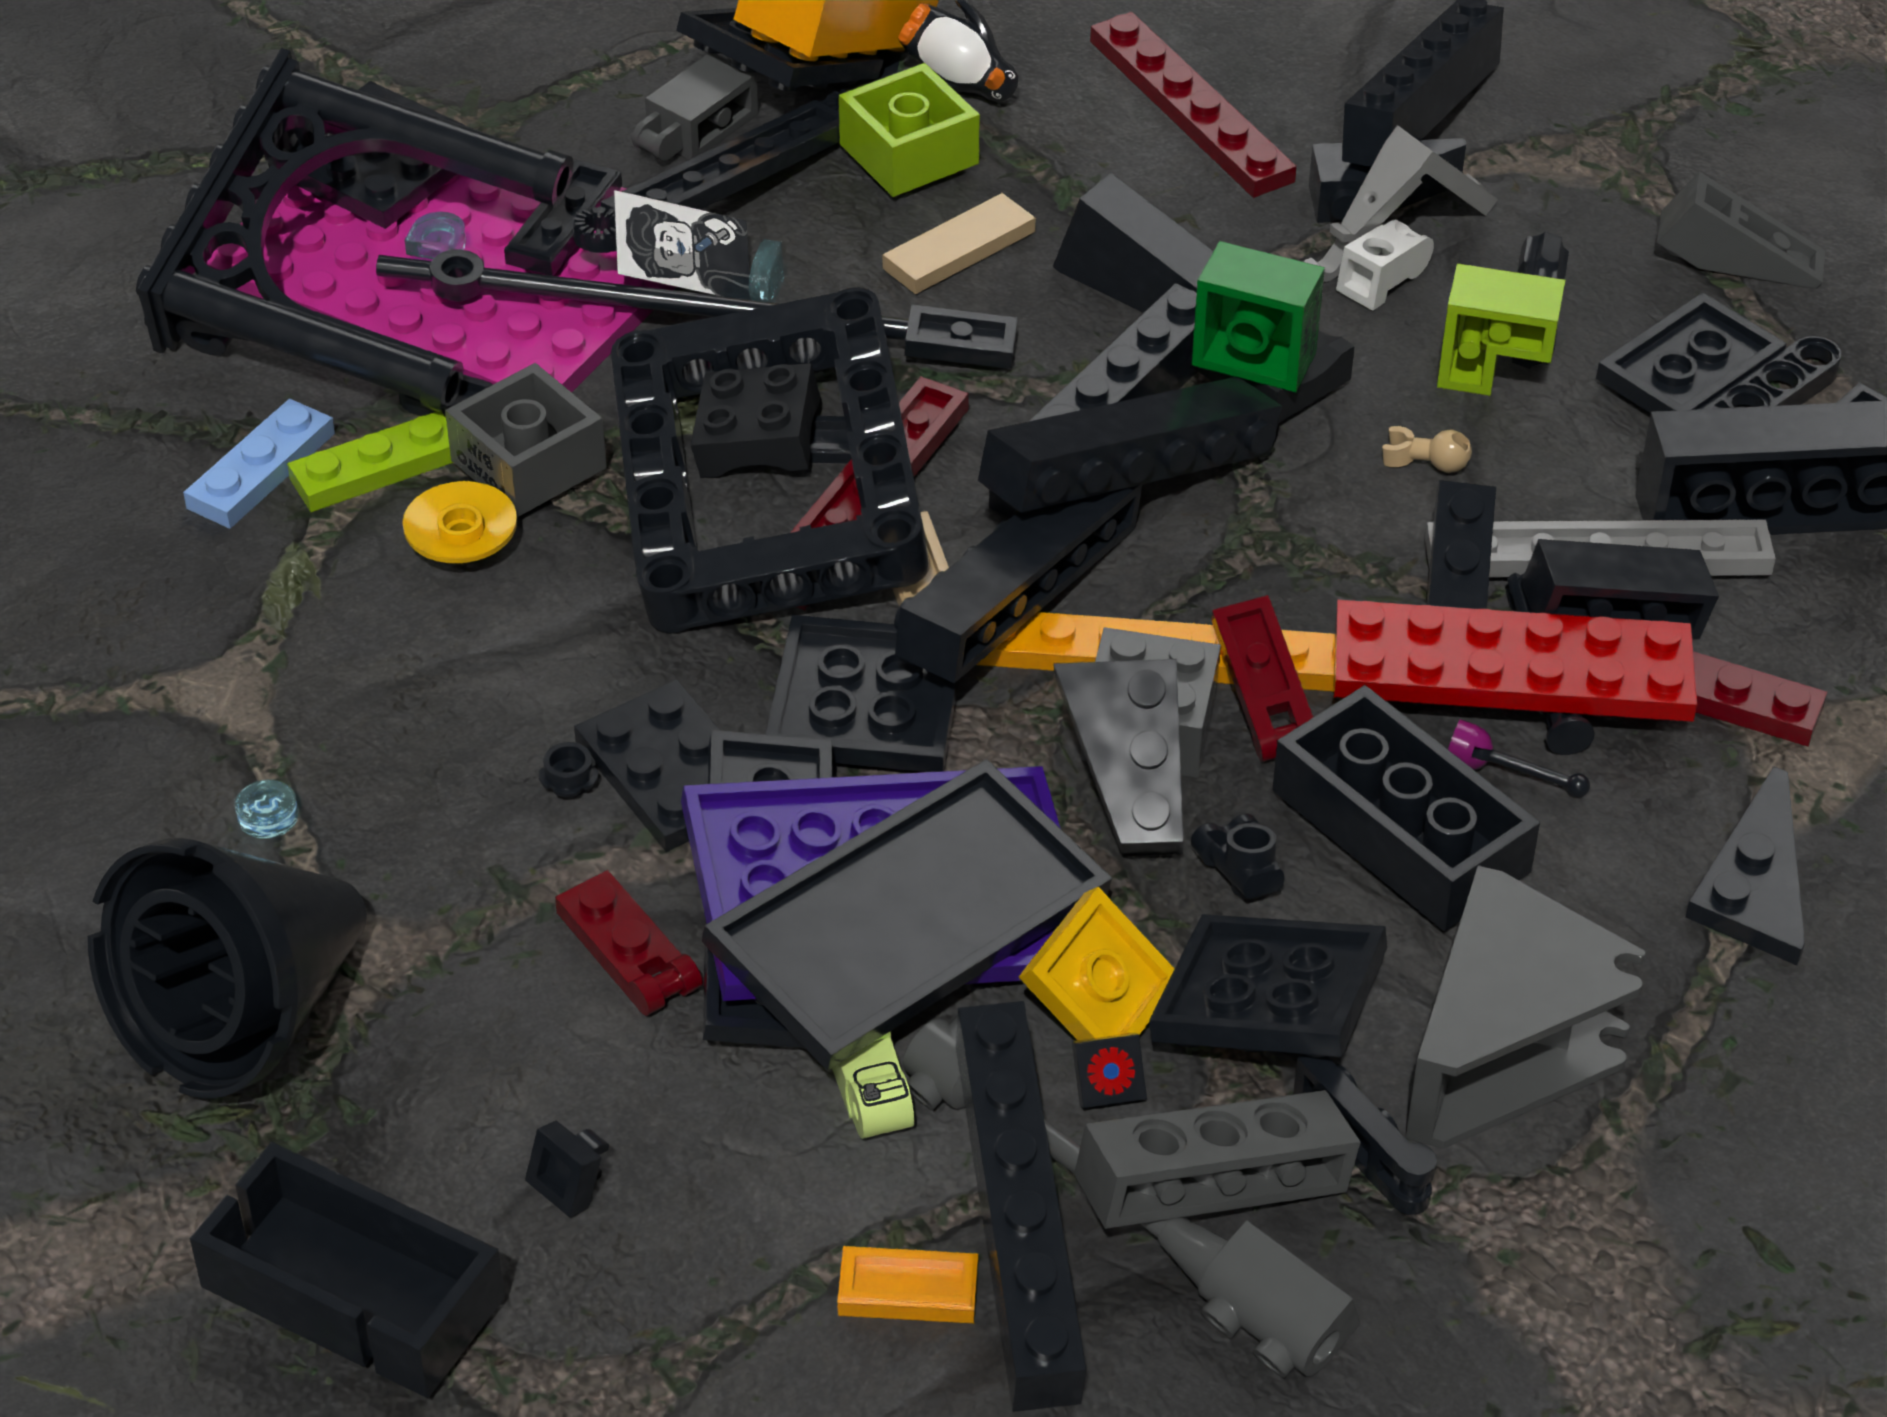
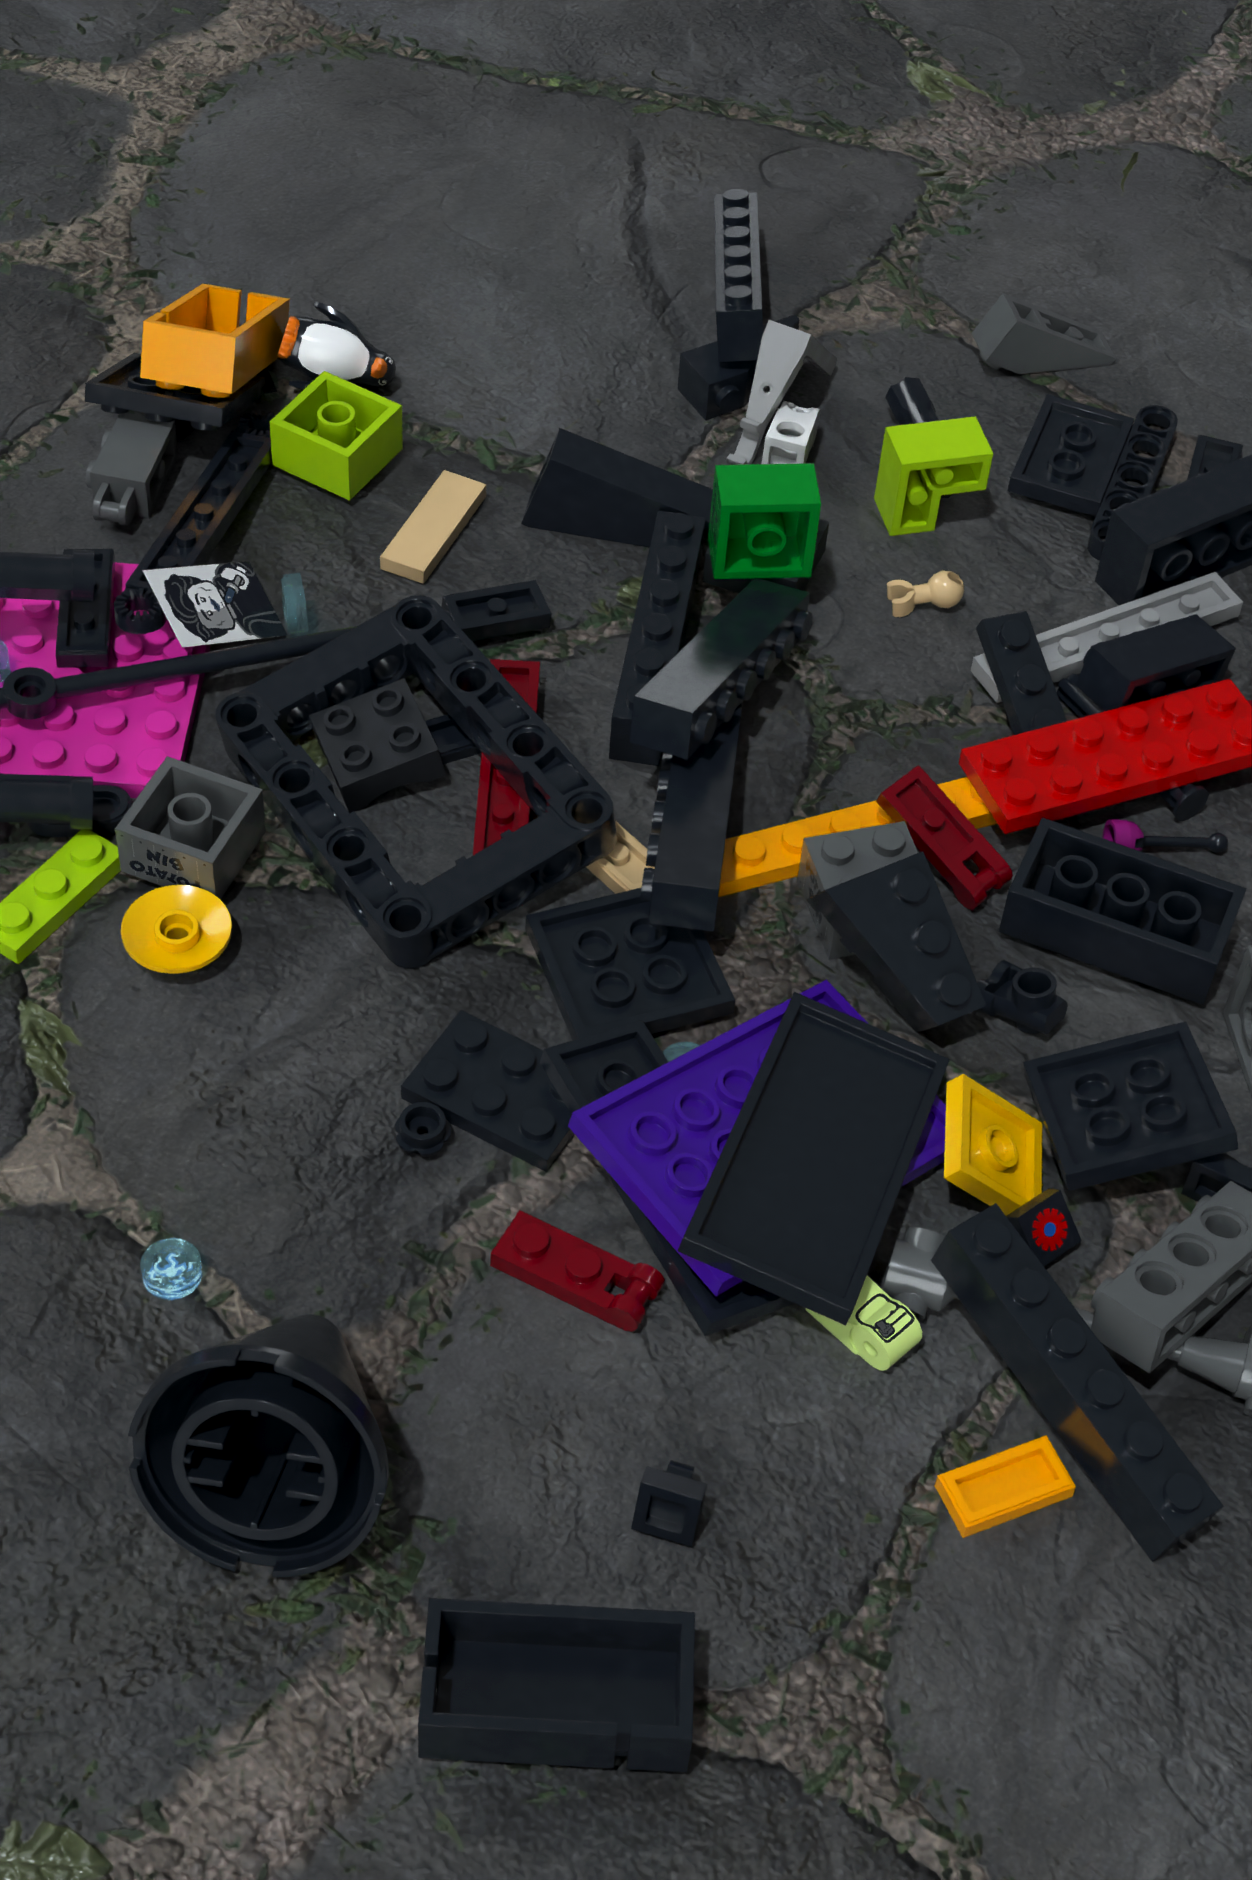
camera: 30 degrees left, 5 degrees up
dark red plate [1090,11,1297,198] -> none

